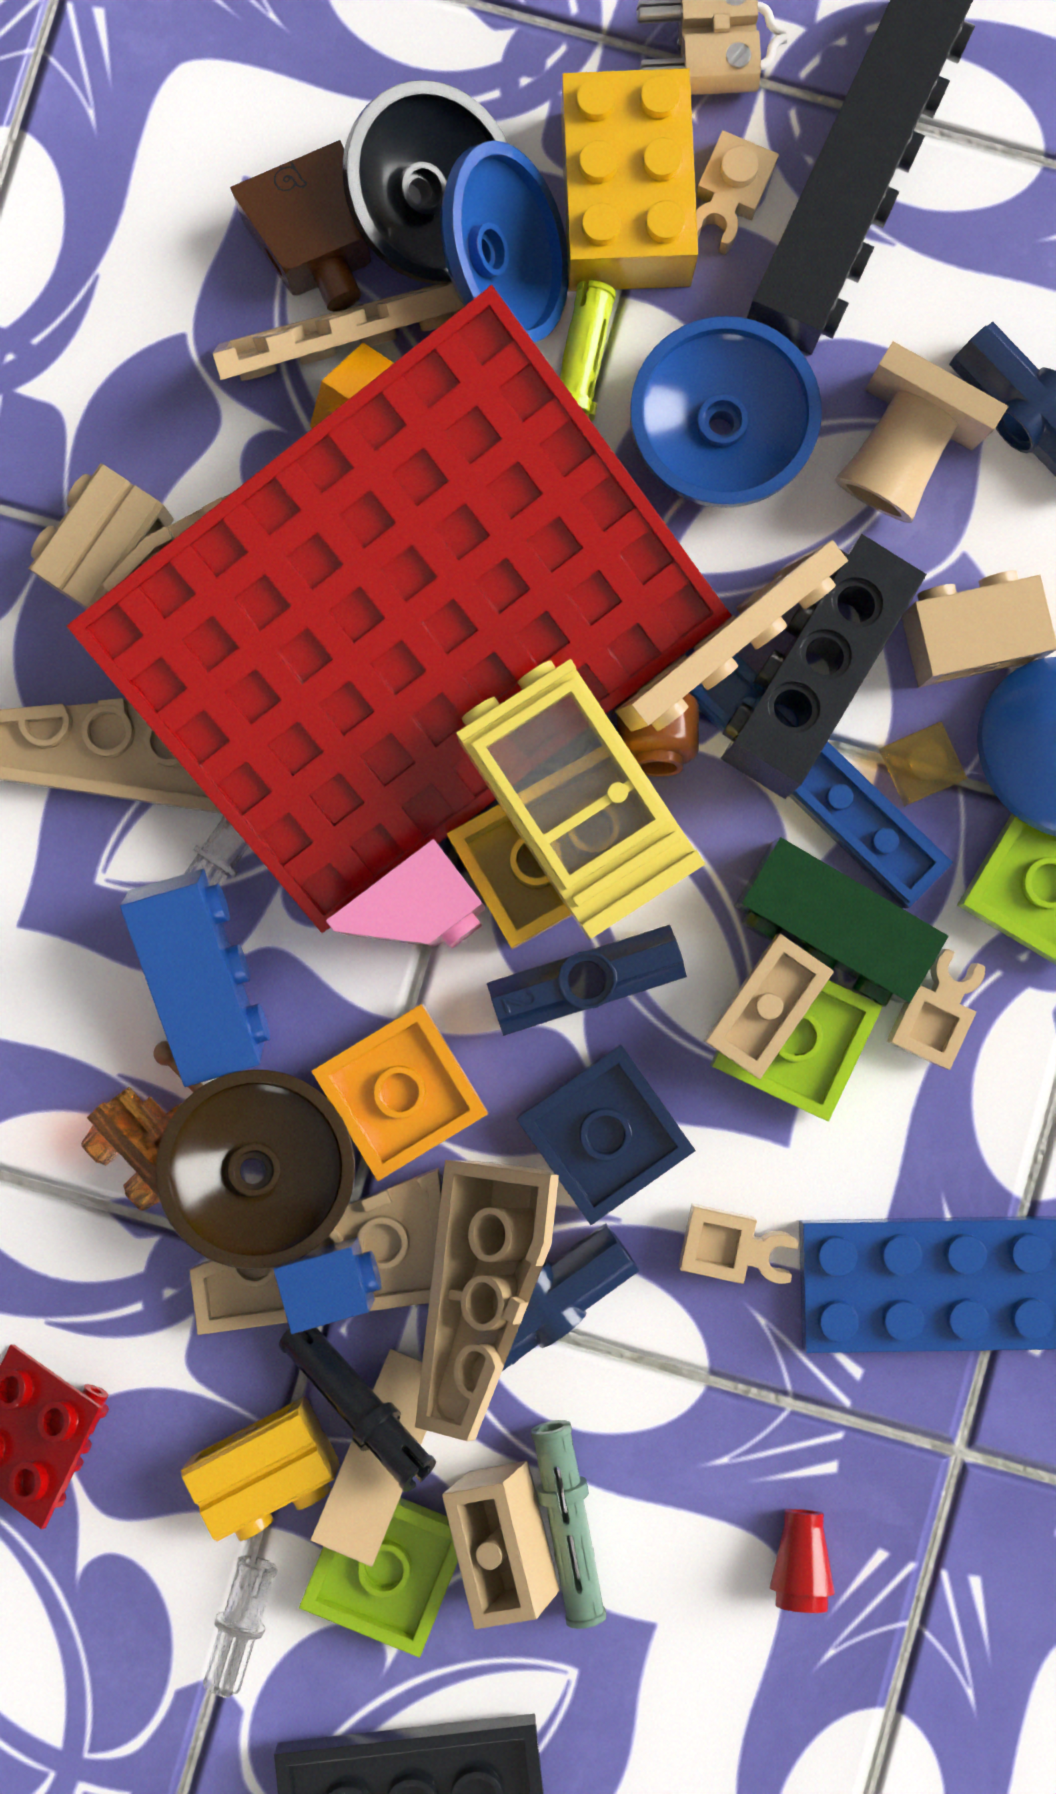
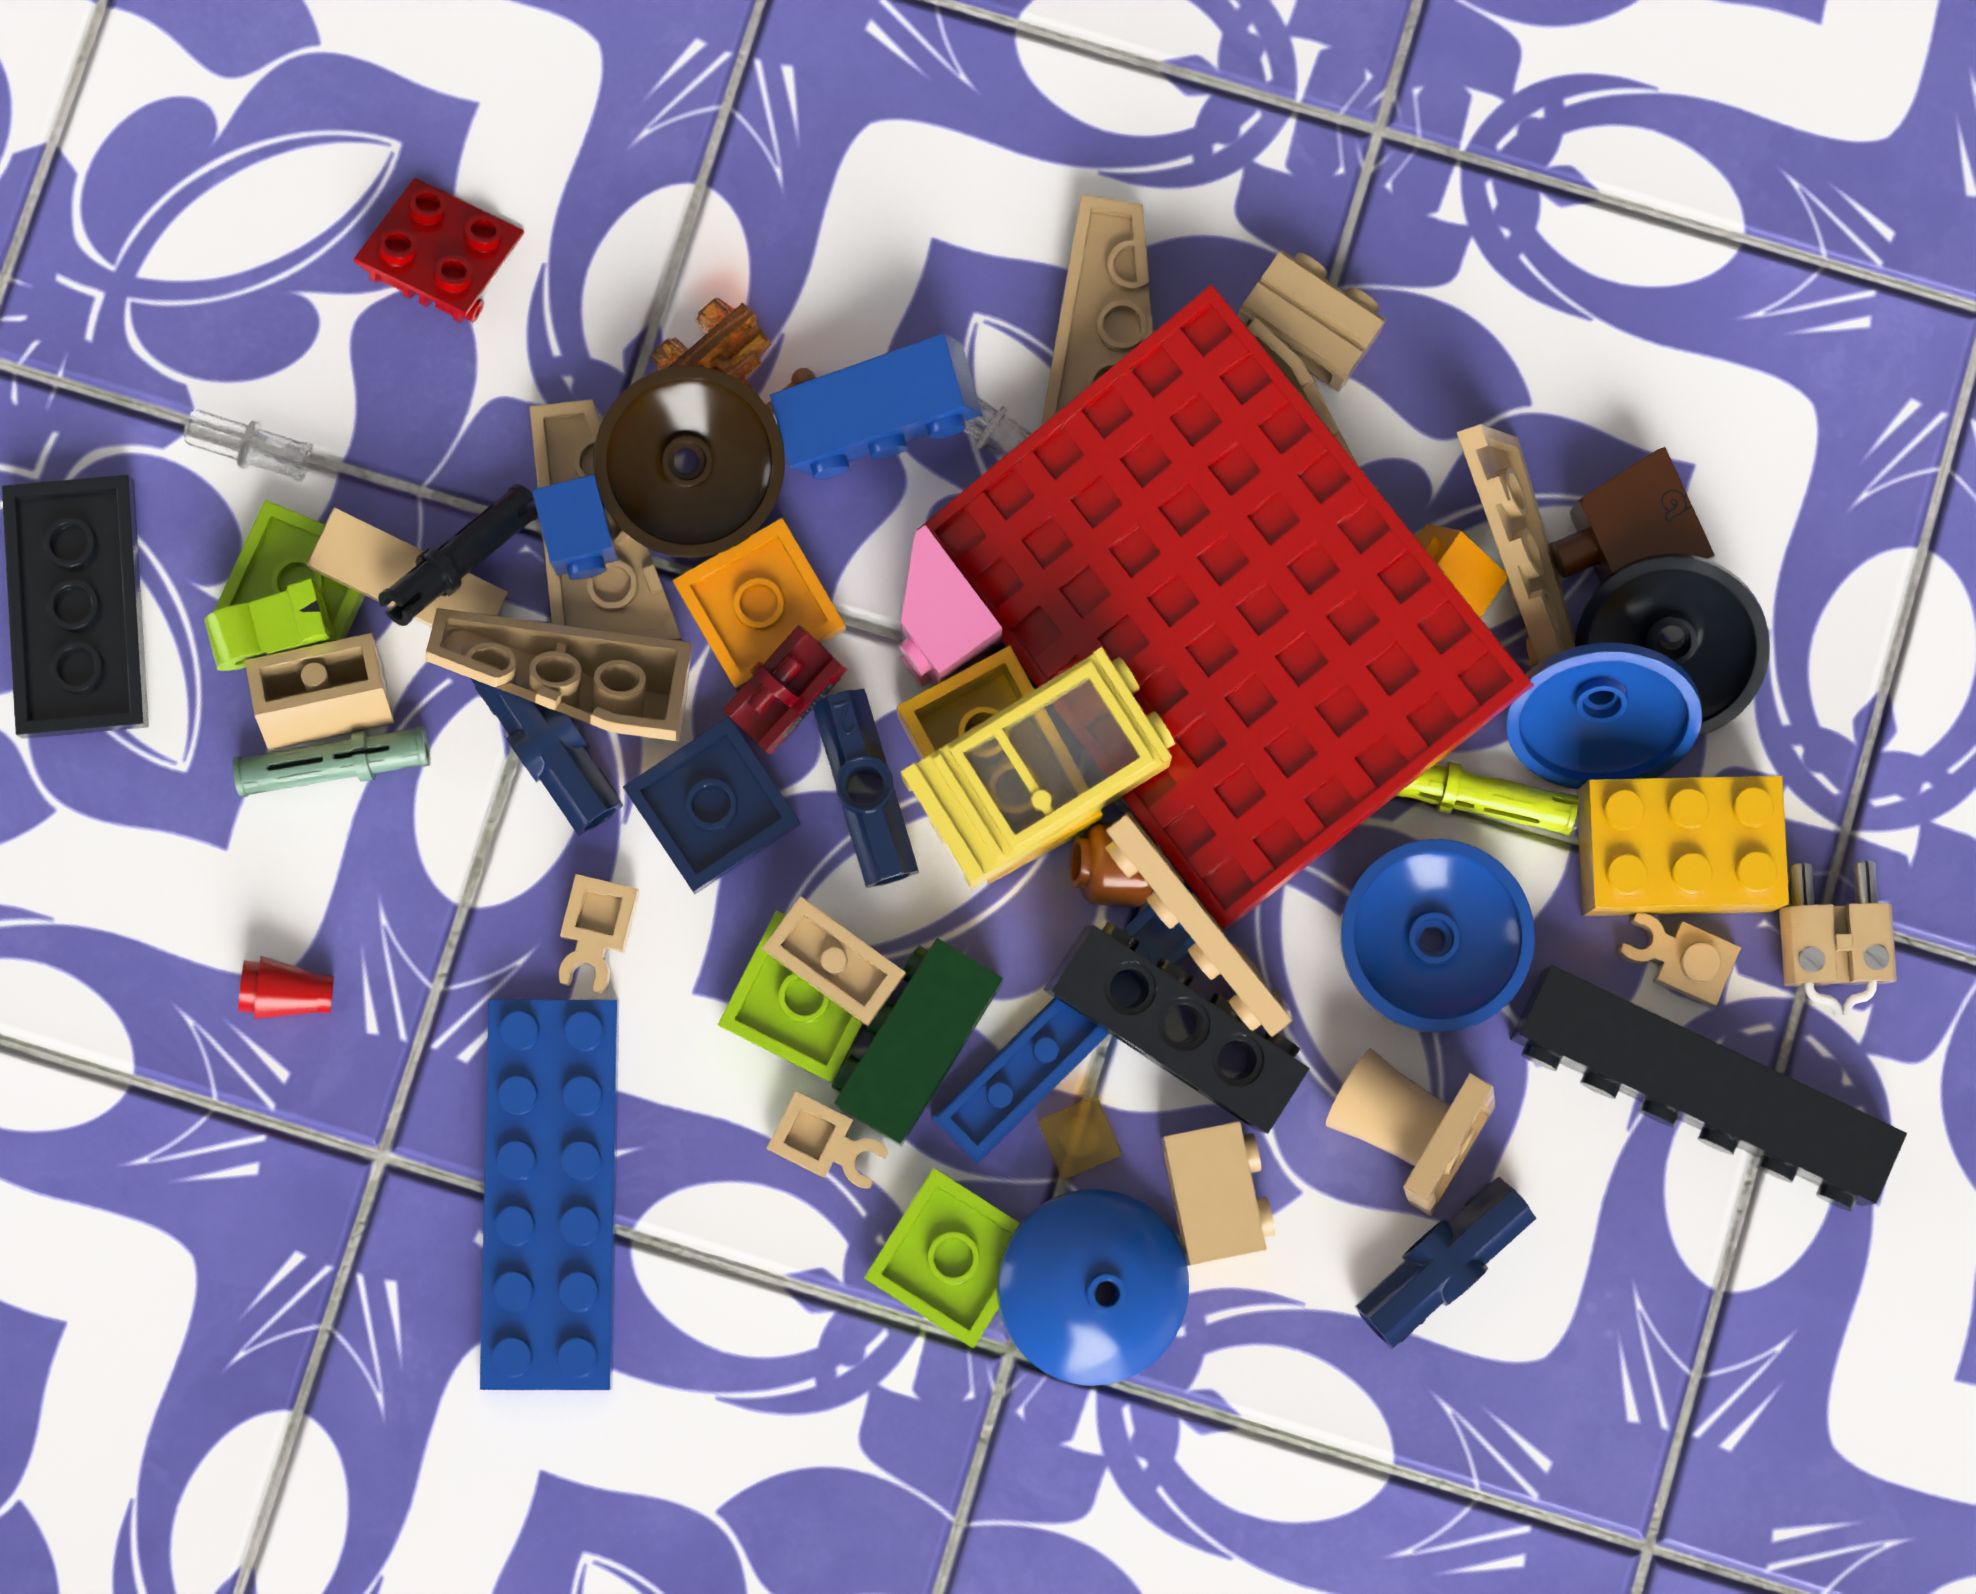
camera: 90 degrees right, 5 degrees down
yellow brick [181,1396,340,1542] -> none
none -> lime leg [204,578,336,671]
none -> dark red hips [722,625,848,755]

